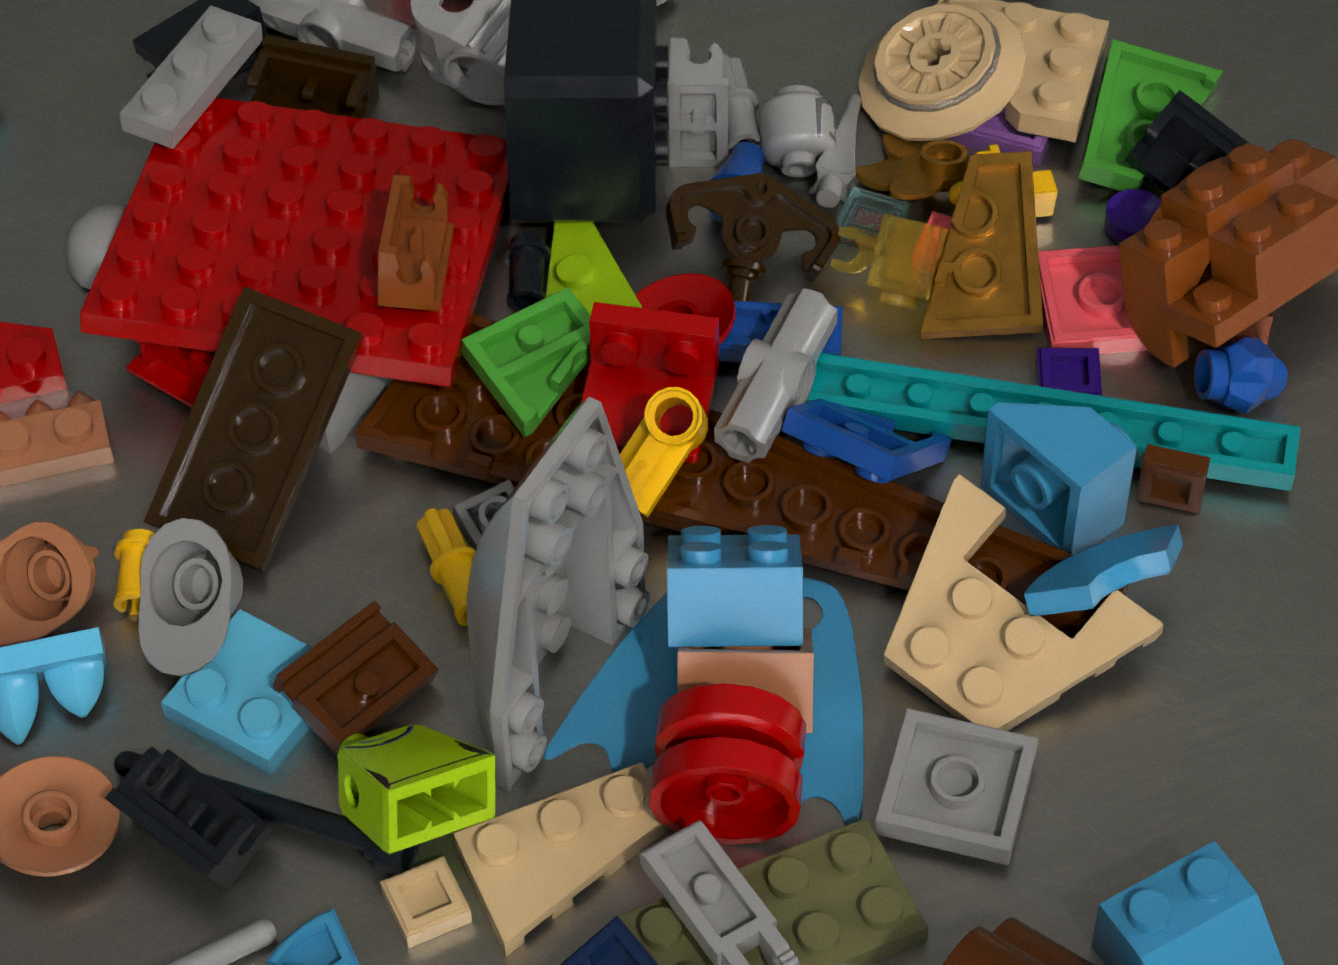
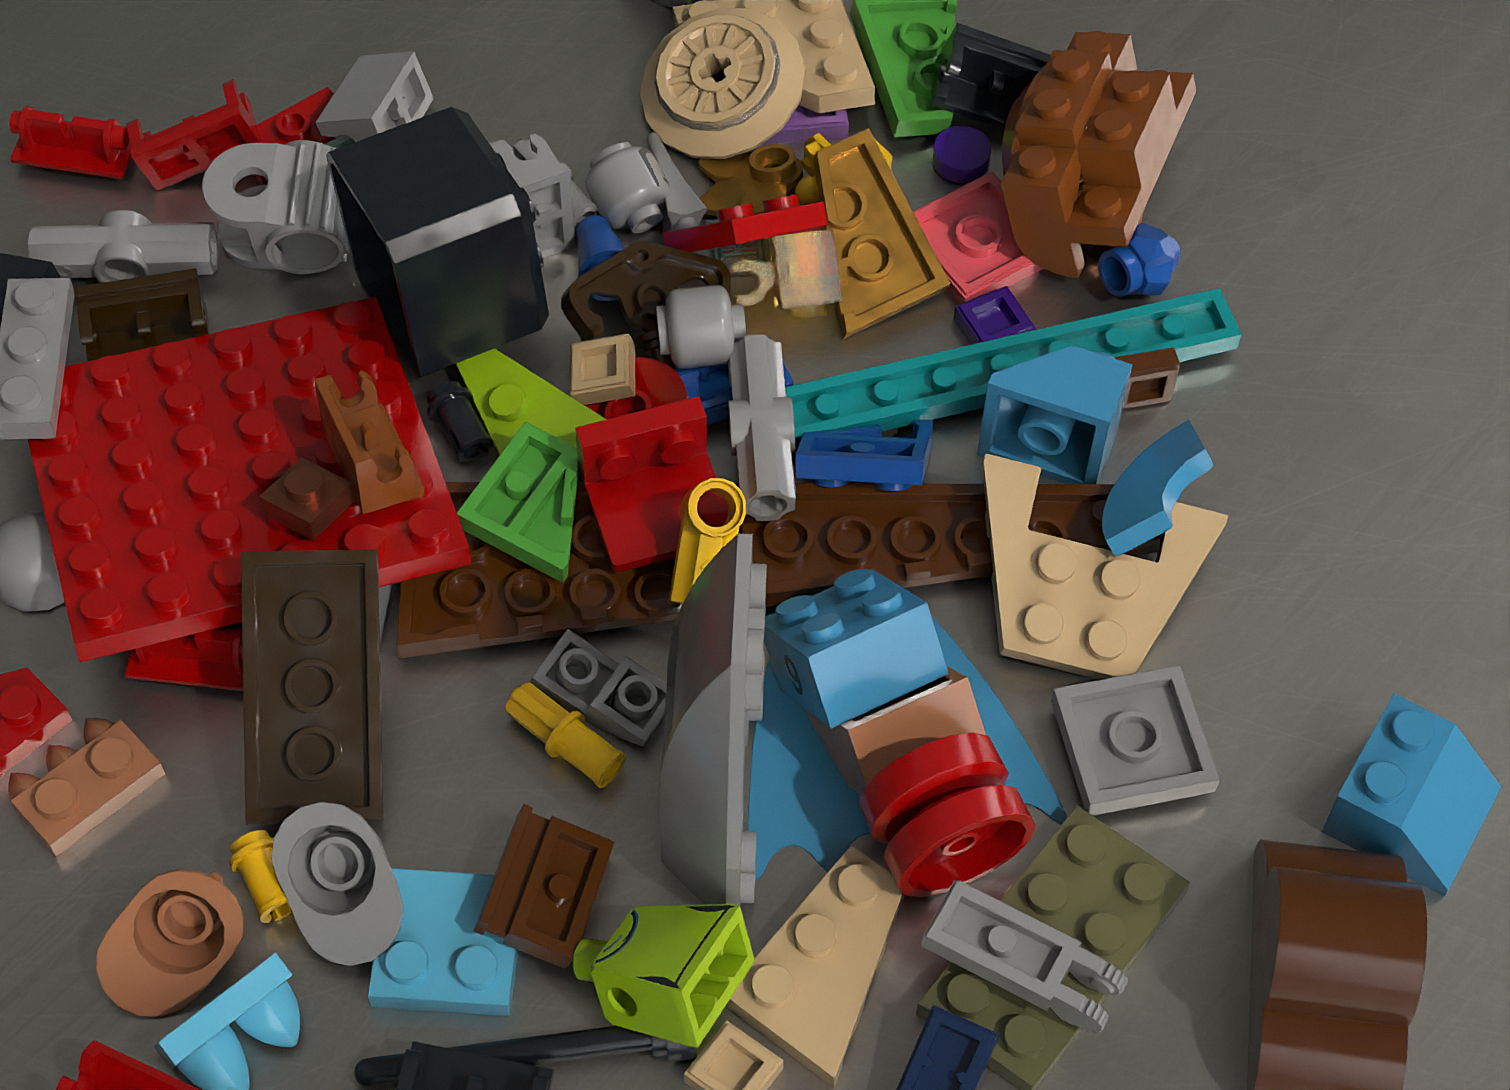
camera: 30 degrees left, 5 degrees up
none -> copper plate [259,457,355,541]
none -> tan tile [570,333,635,405]
none -> light grey head [656,285,746,369]
none -> red wing [662,194,828,252]

